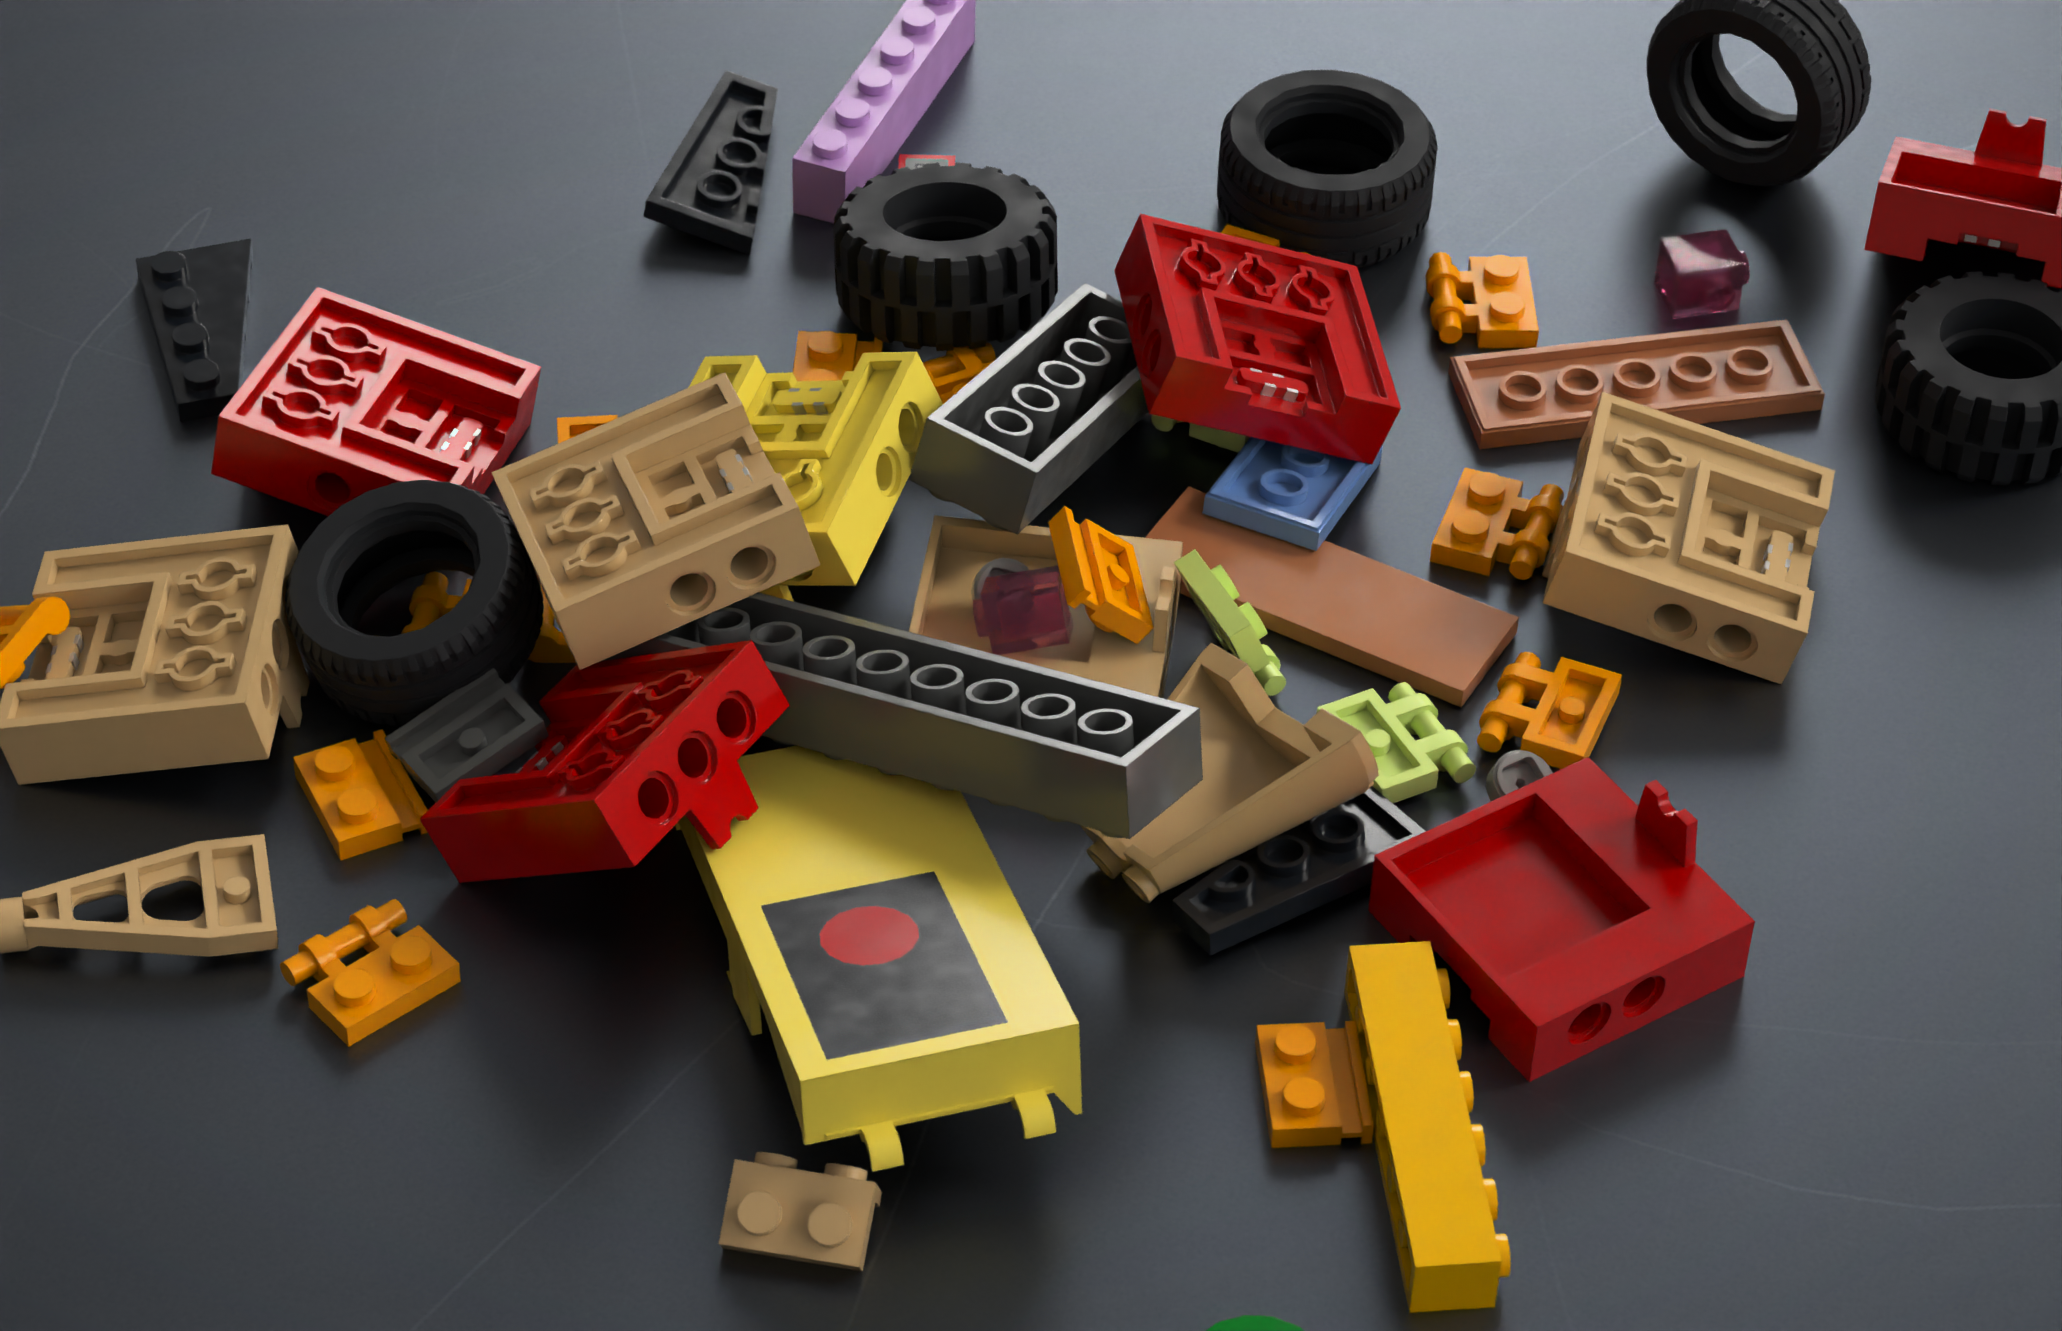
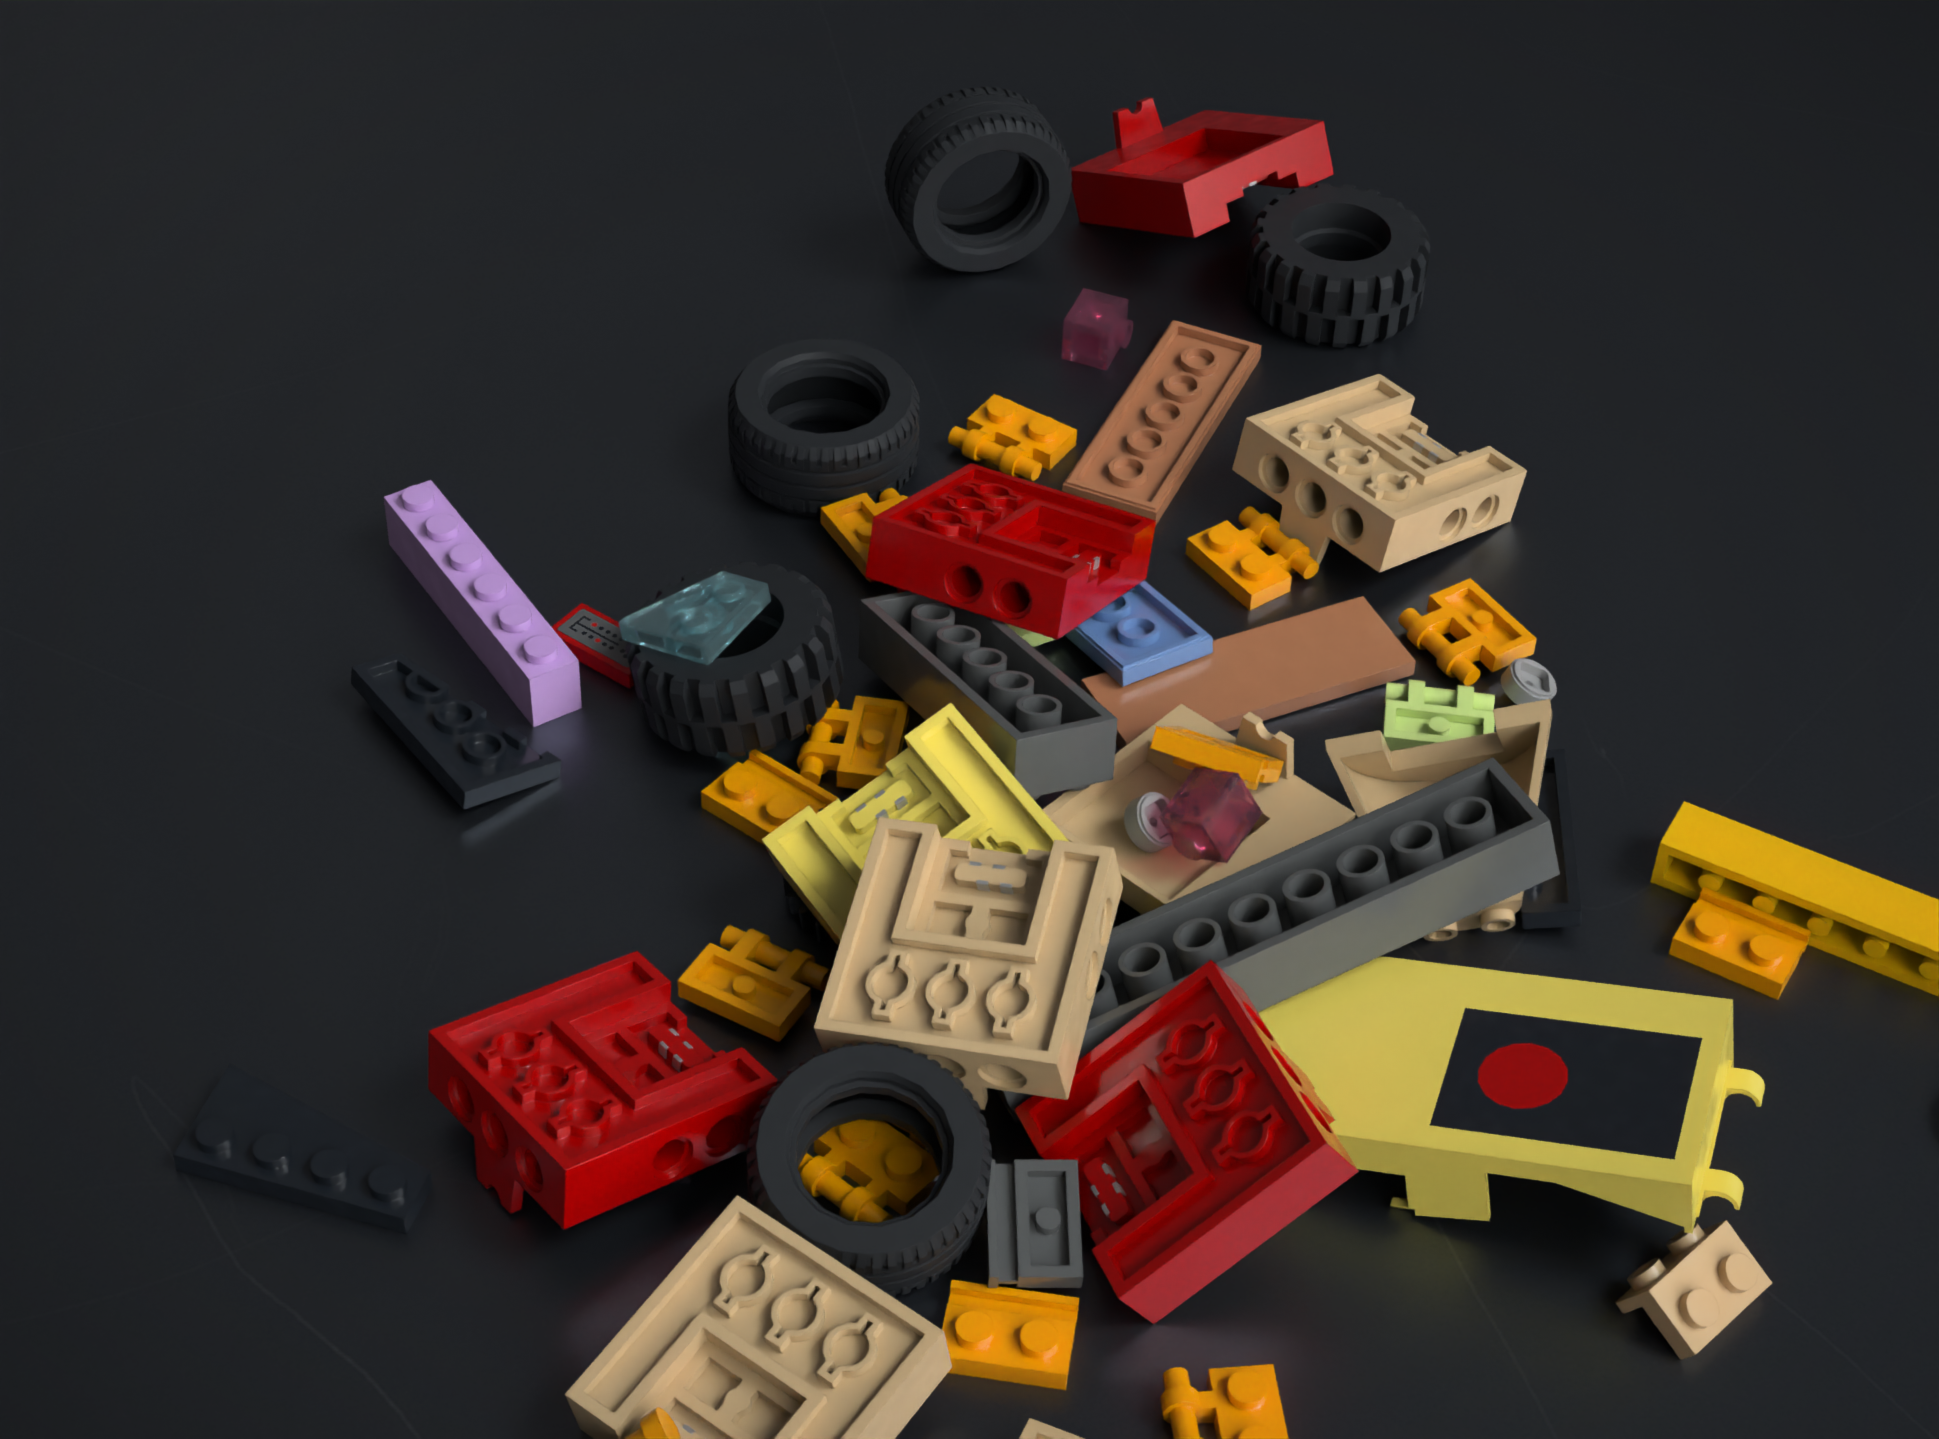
camera: 55 degrees left, 0 degrees up
yellowish green plate [1174,549,1286,696] -> none
red piece [1369,757,1755,1082] -> none
none -> clear light blue wing [619,571,771,665]

